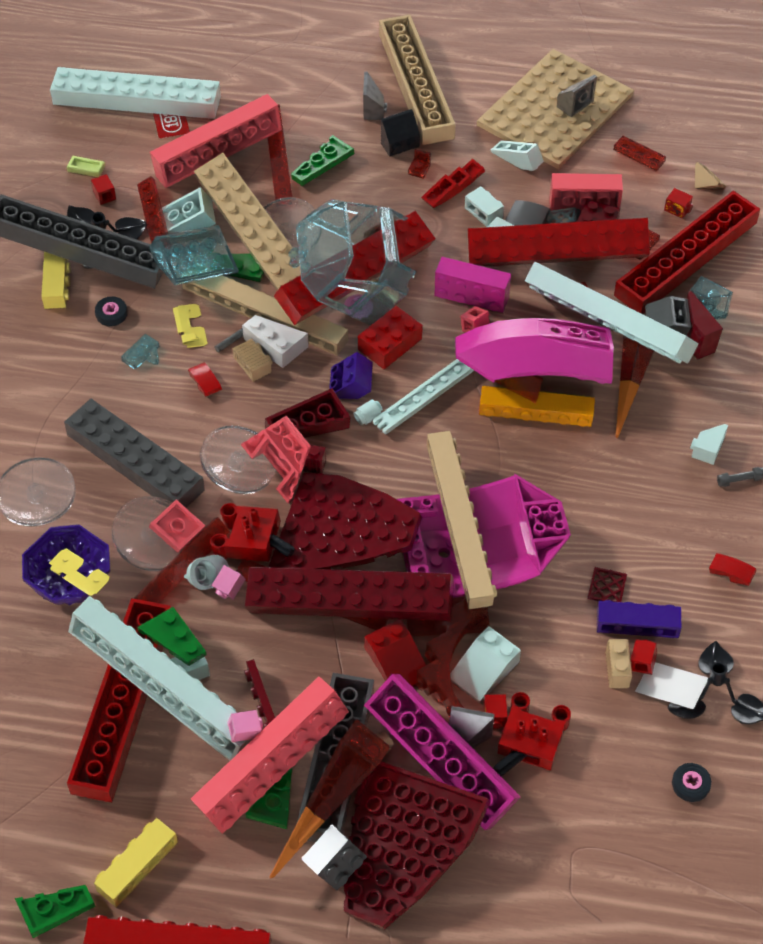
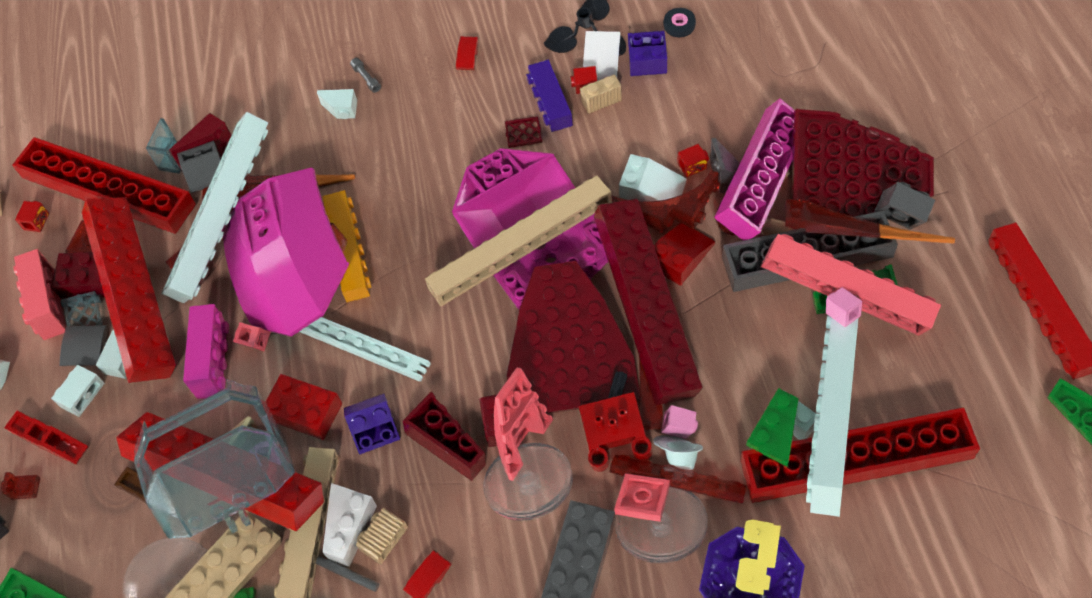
camera: 105 degrees left, 5 degrees up
light yellow brick [94,818,178,907] -> none
dark red plate [244,659,275,728] -> none
light aqua brick [353,399,383,425] -> none
red piece [493,692,571,777] -> none
none -> dark purple slope [628,31,667,76]

